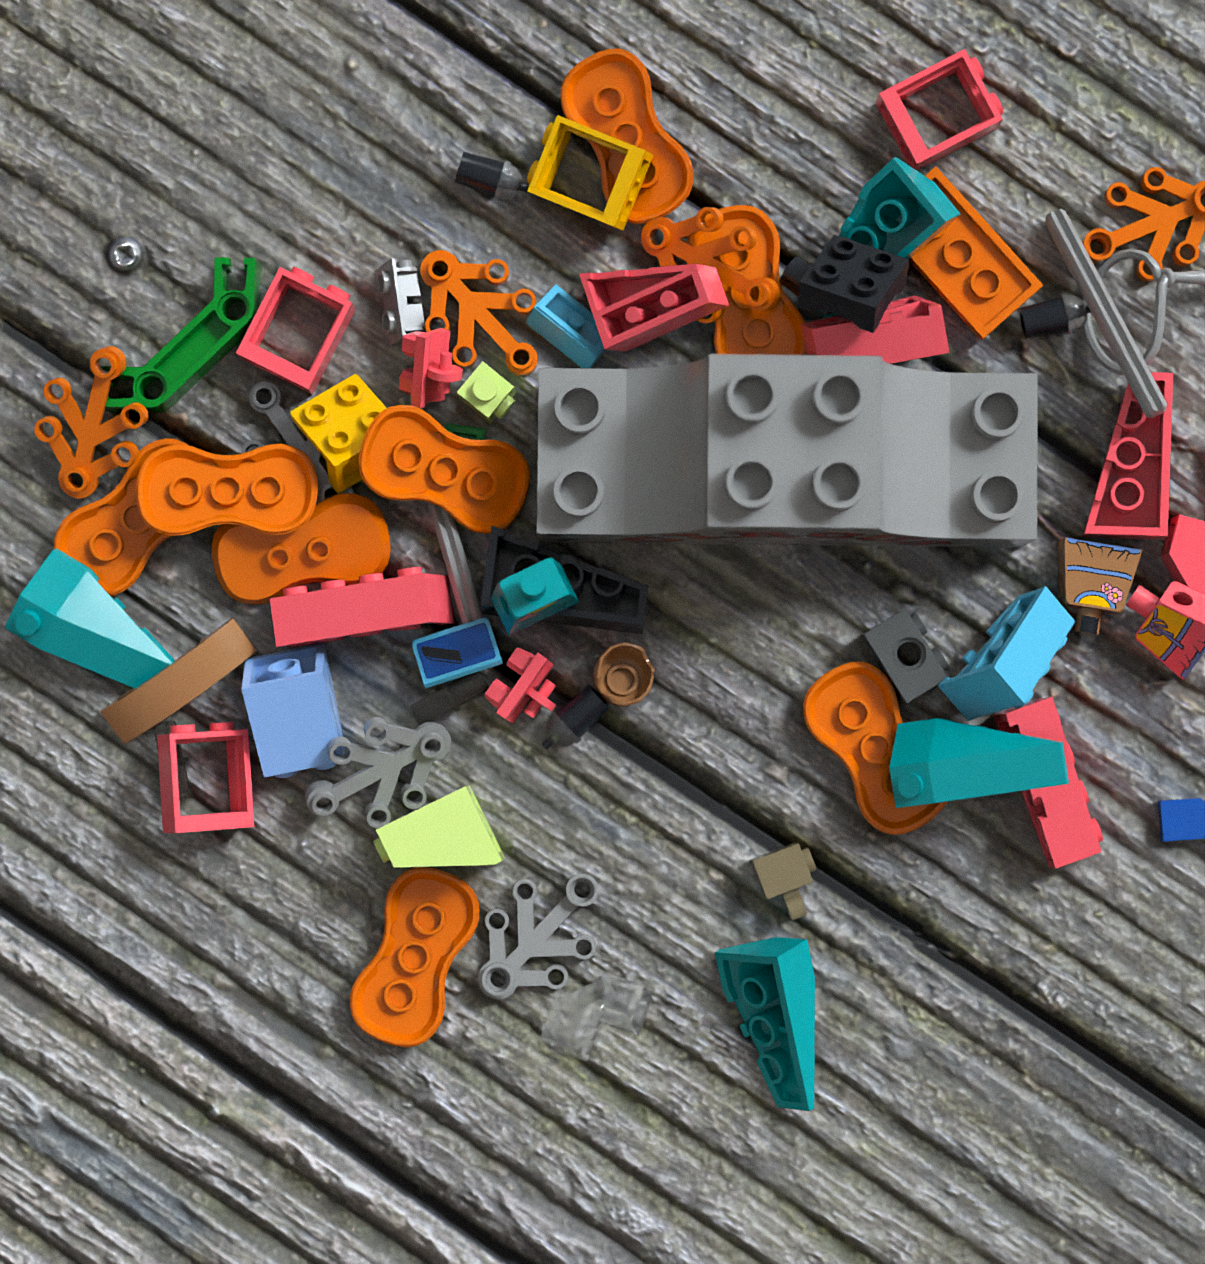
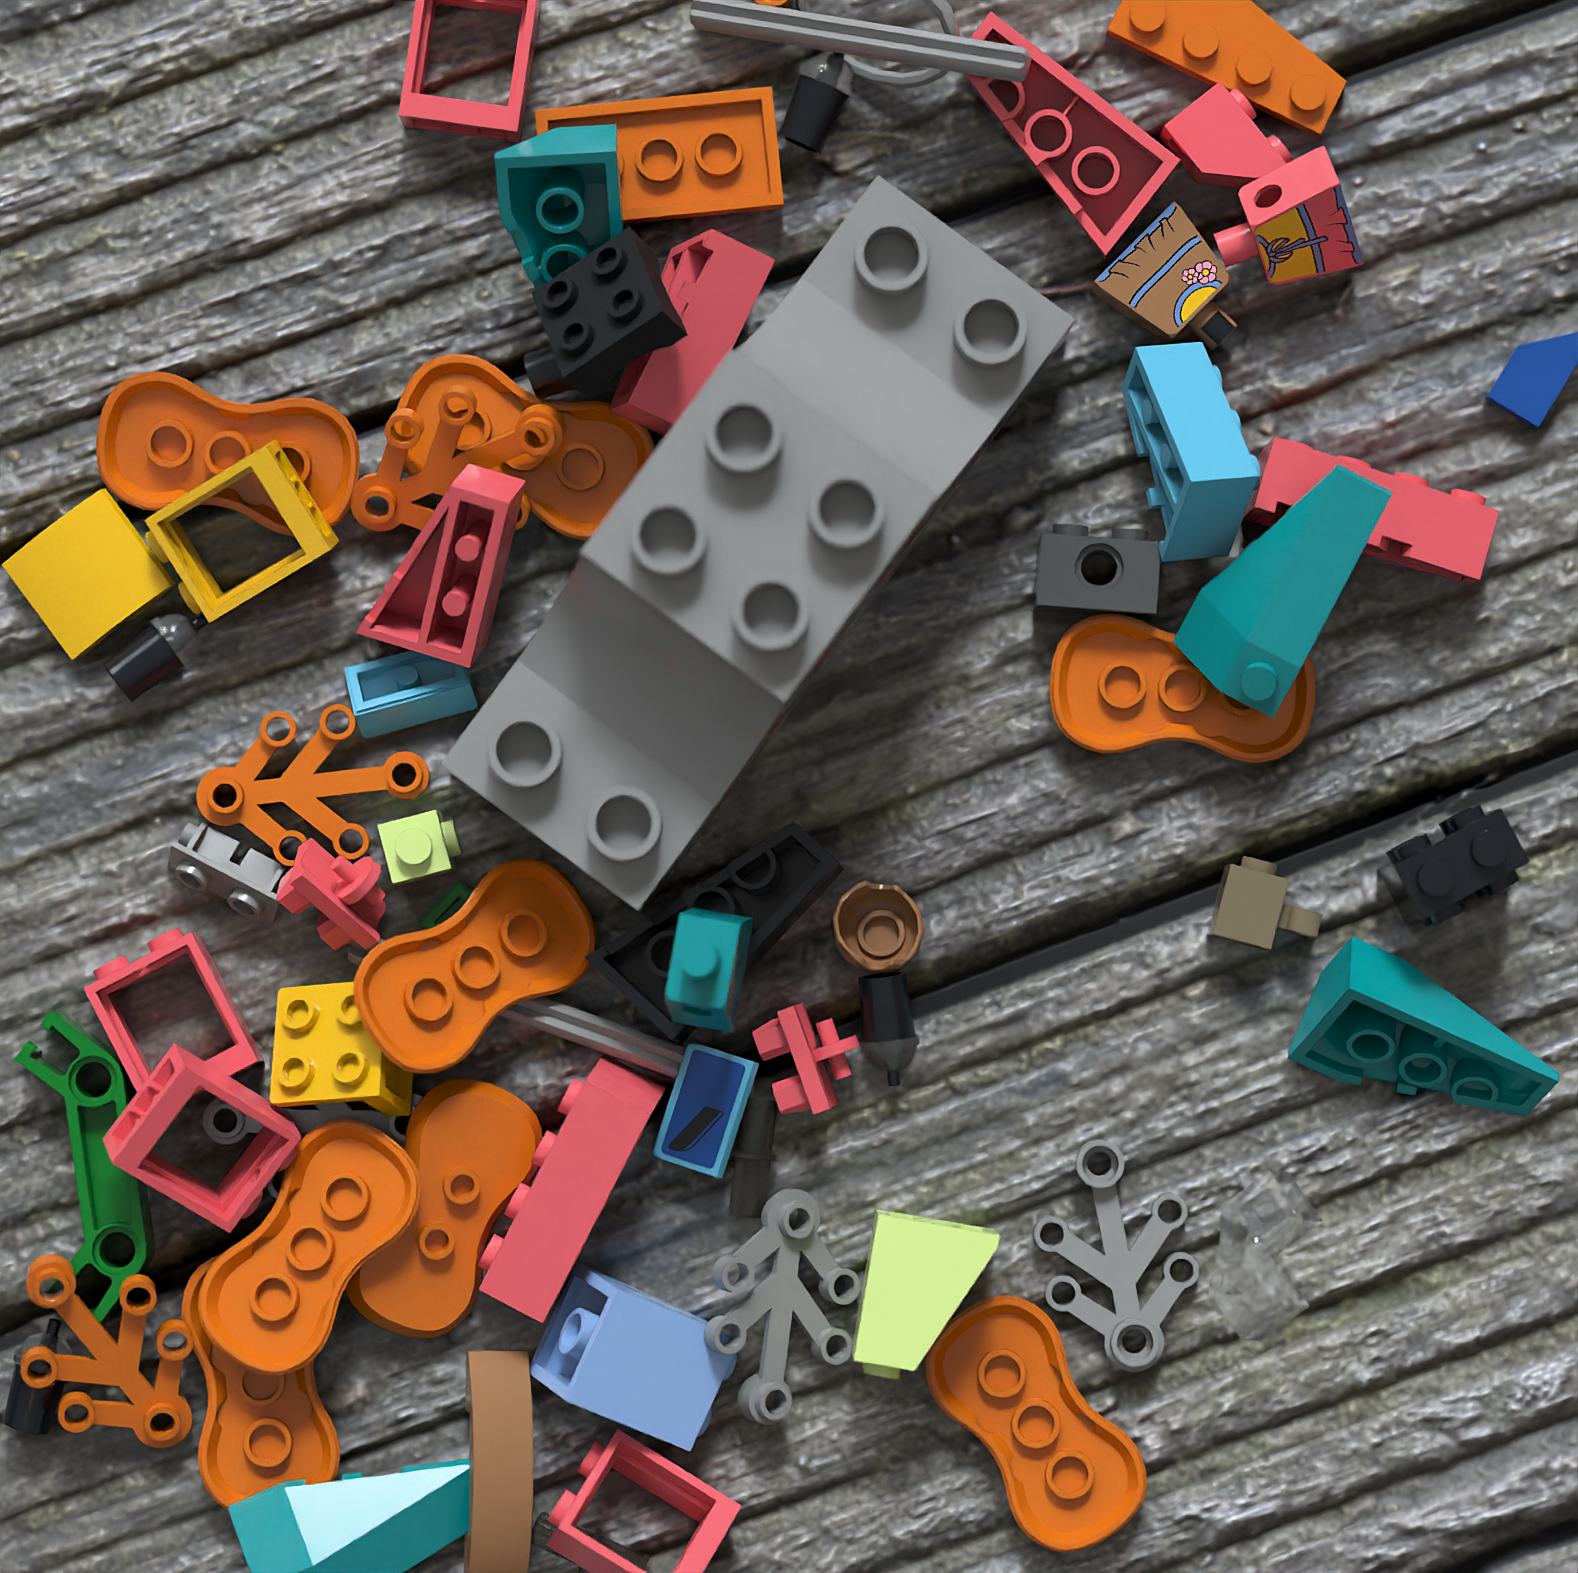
camera: 60 degrees left, 0 degrees up
none -> yellow slope [2,488,176,660]
none -> black piece [2,1318,72,1435]
none -> coral window [103,1043,302,1233]
none -> black brick [1377,804,1530,926]

